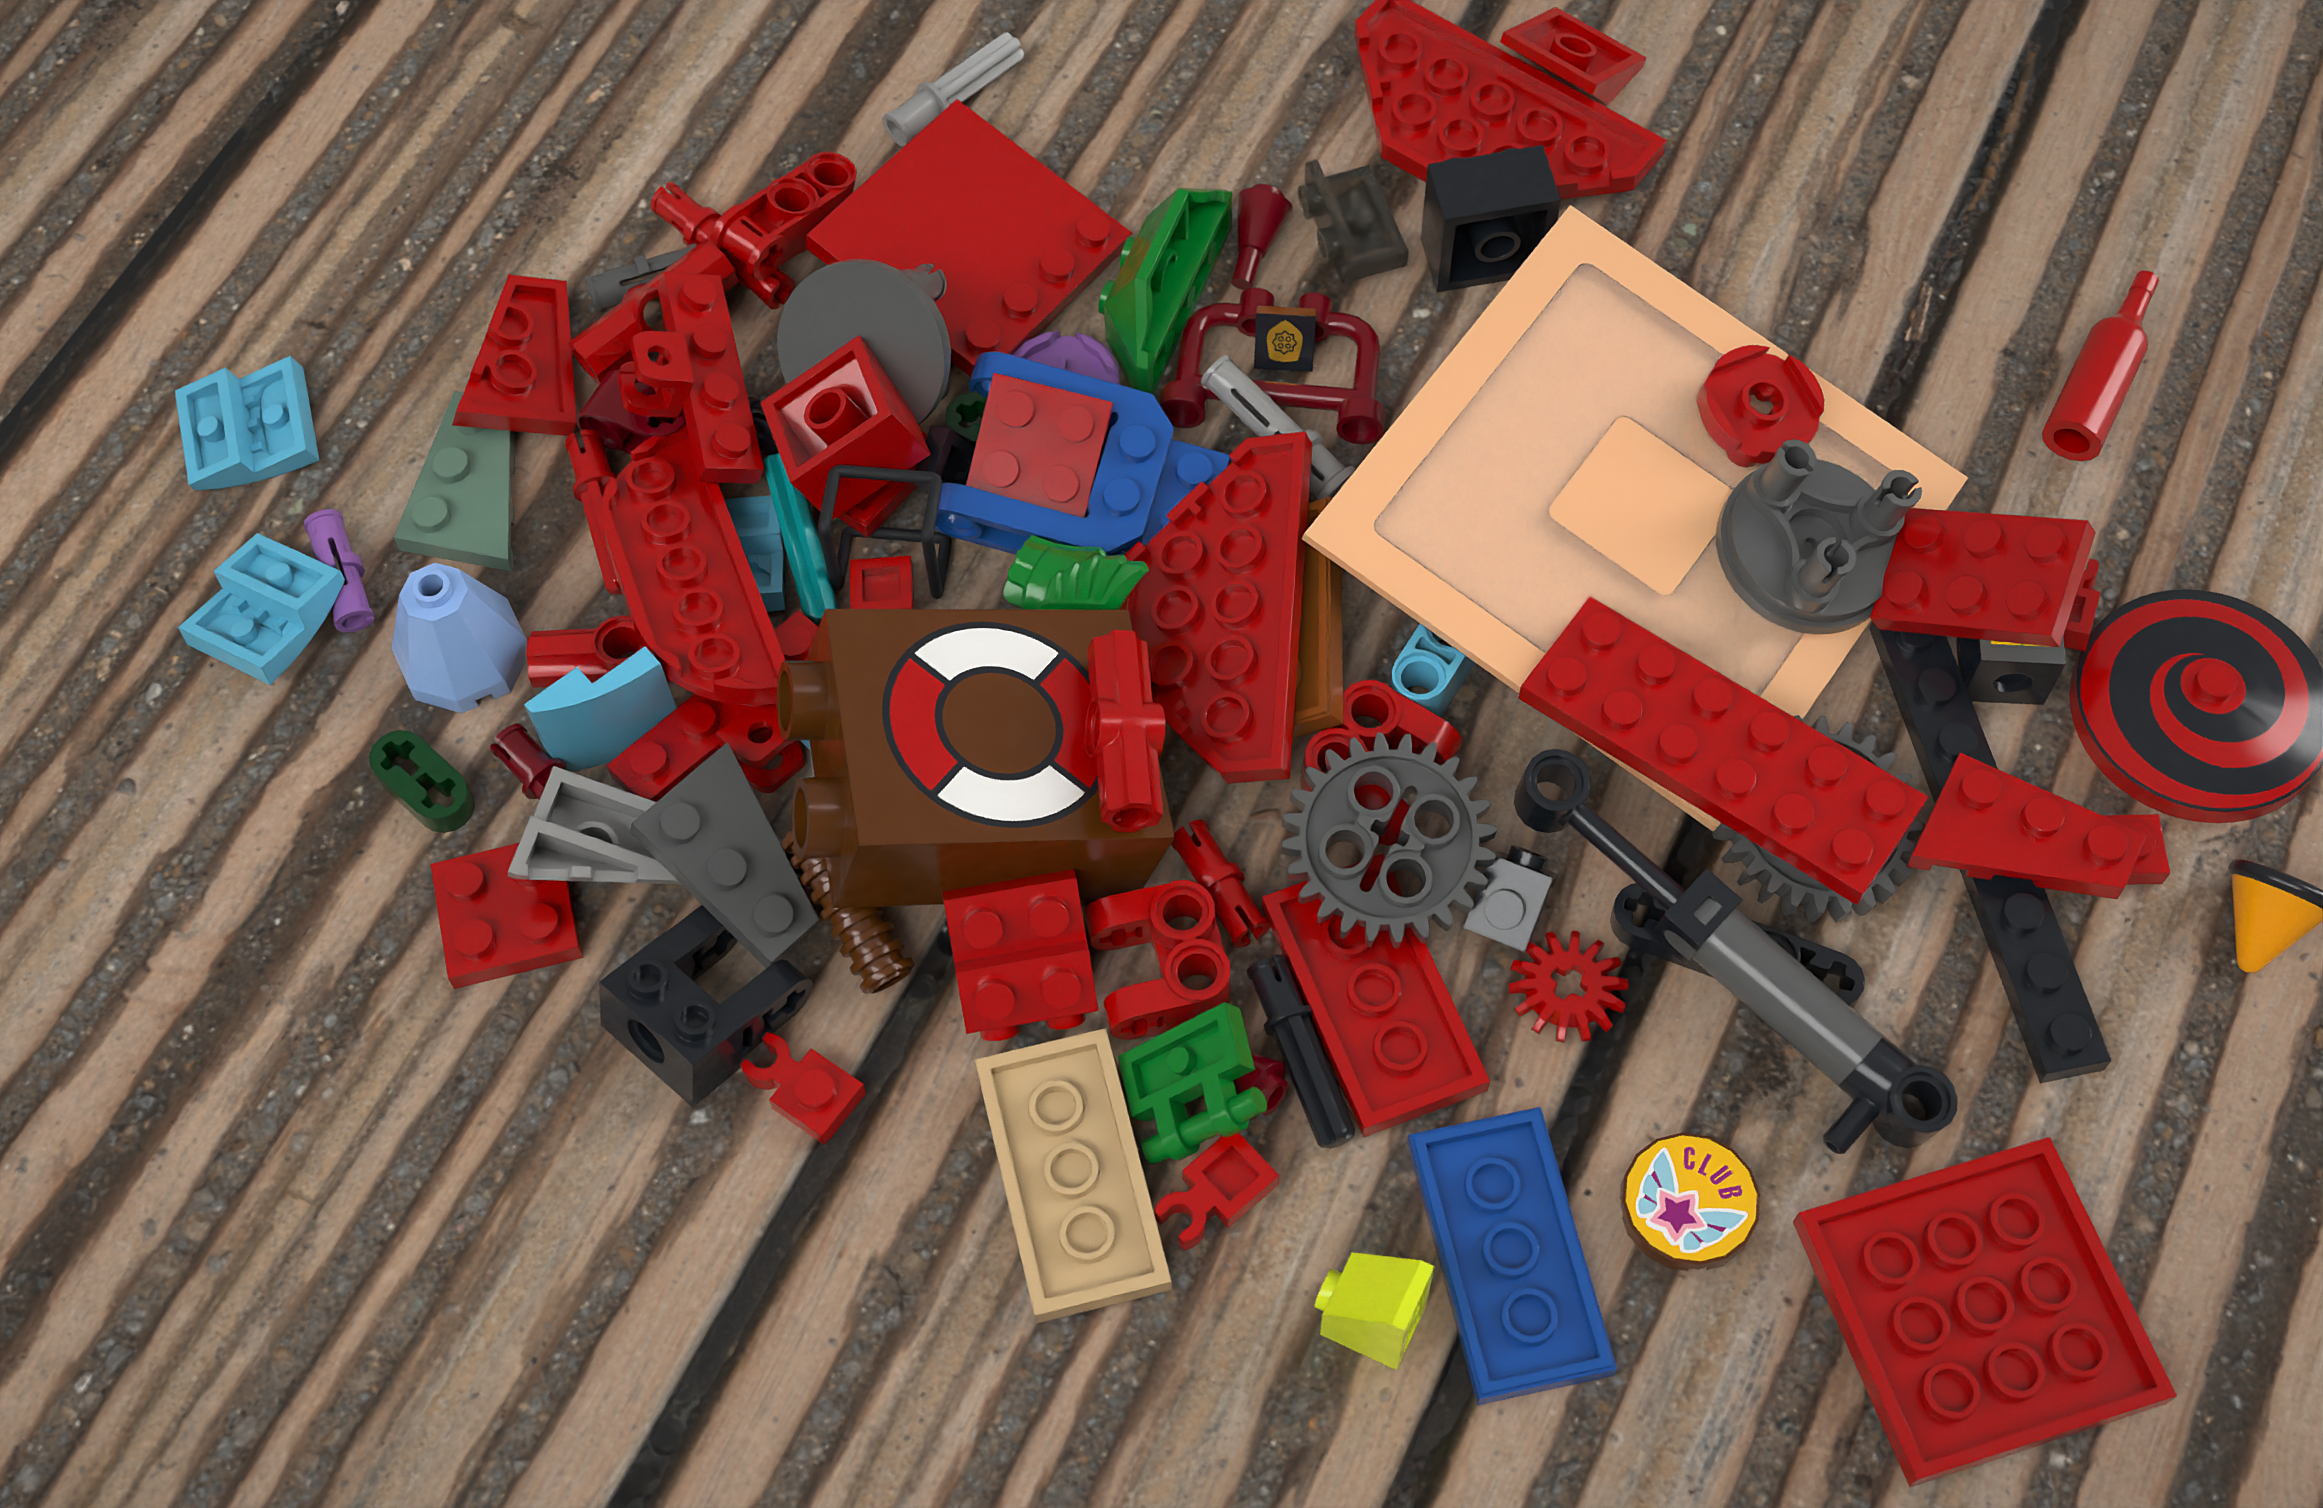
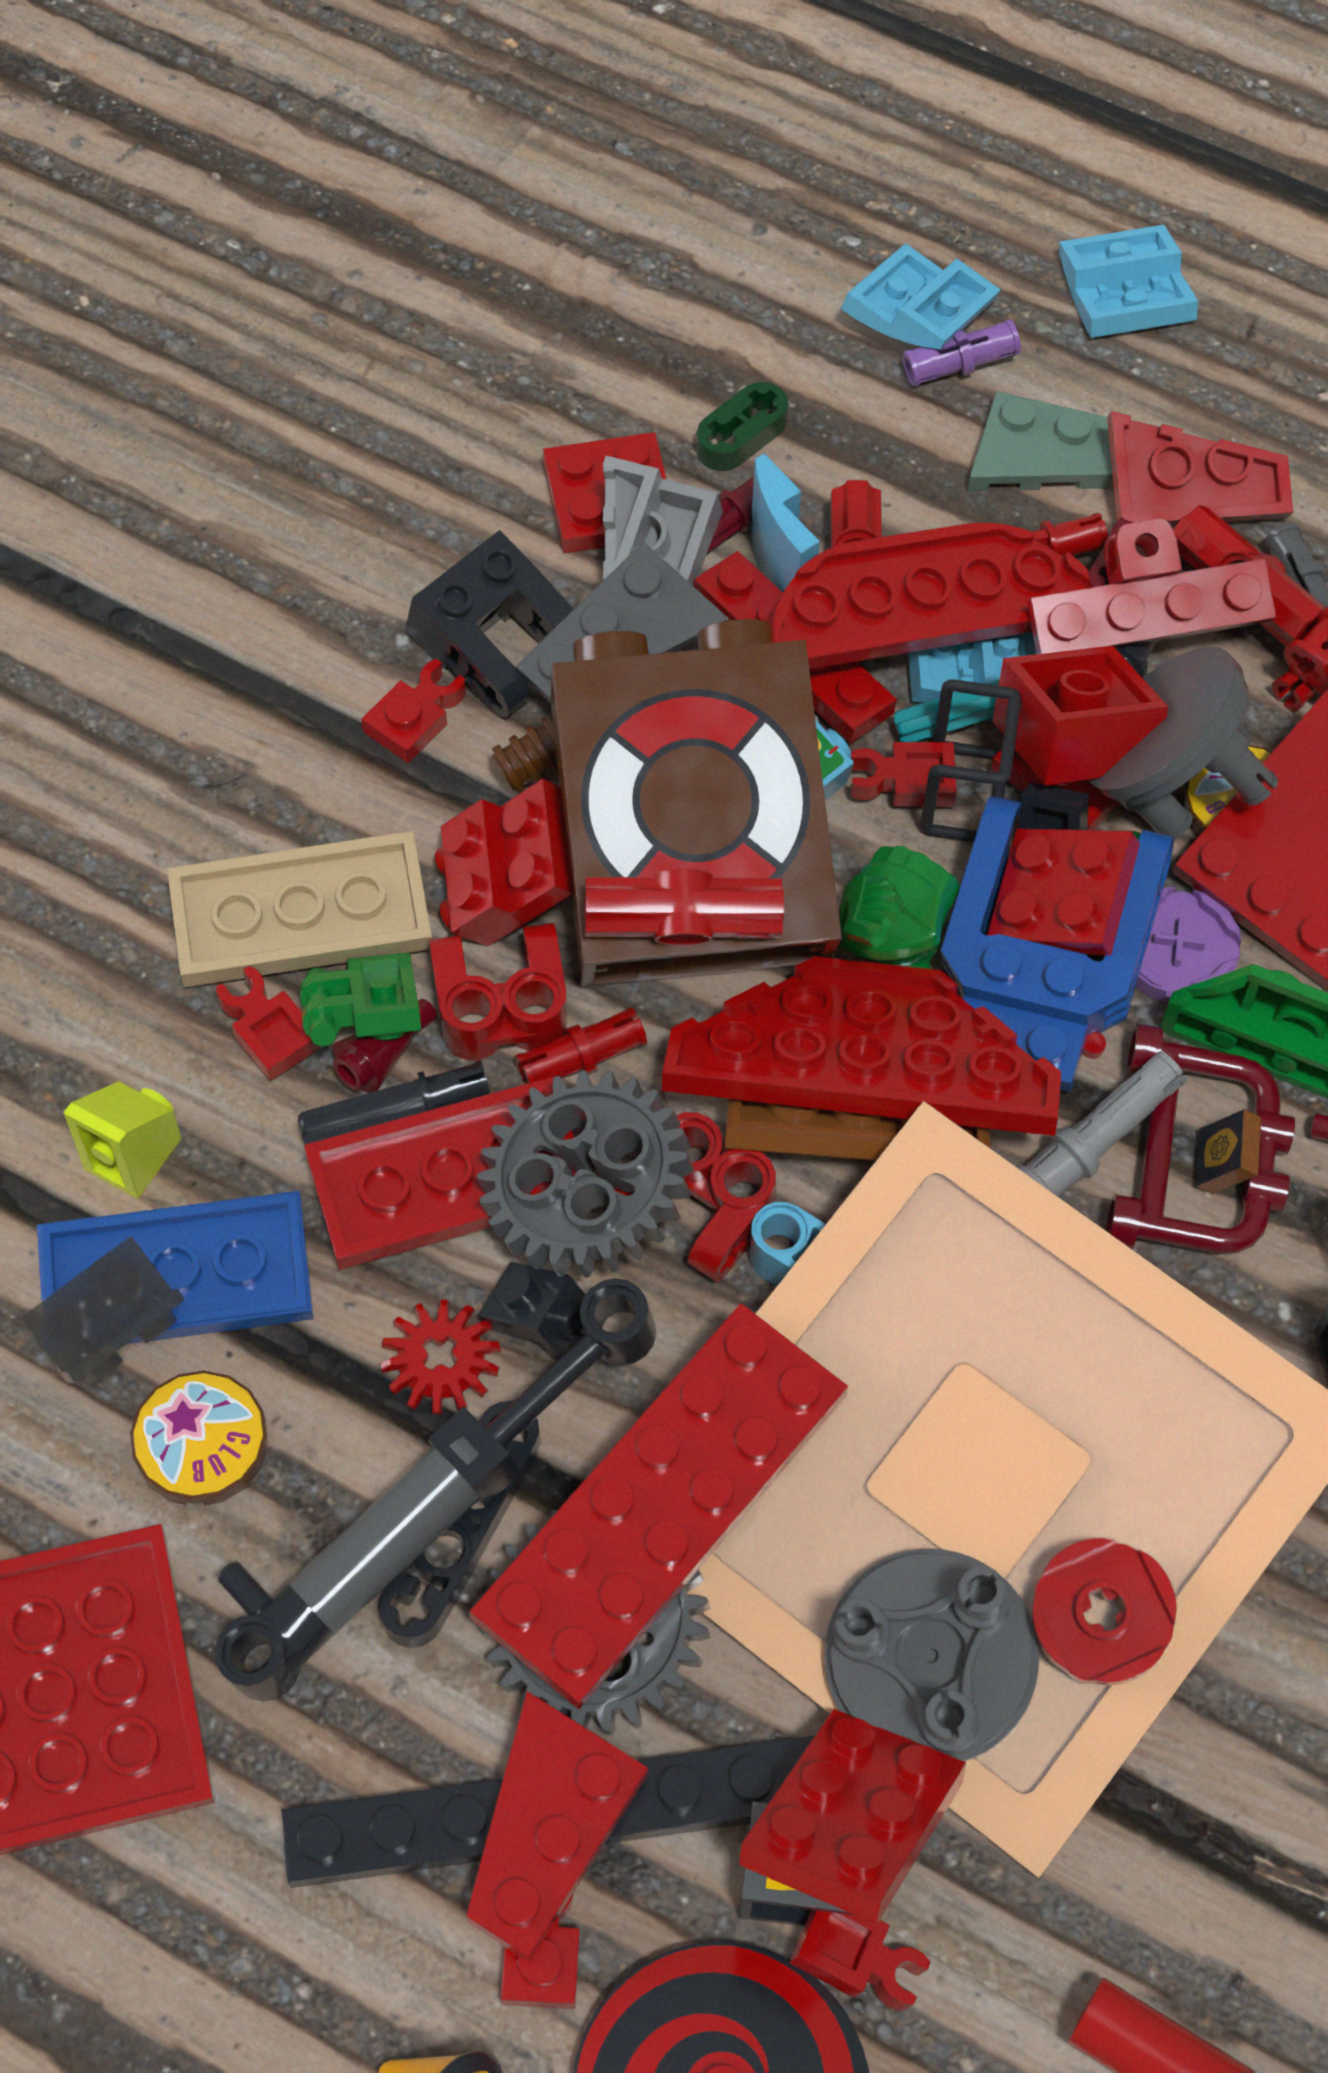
camera: 90 degrees right, 0 degrees up
light blue cone [391,563,527,713] -> none
none -> clear smoke bracket [18,1236,184,1385]

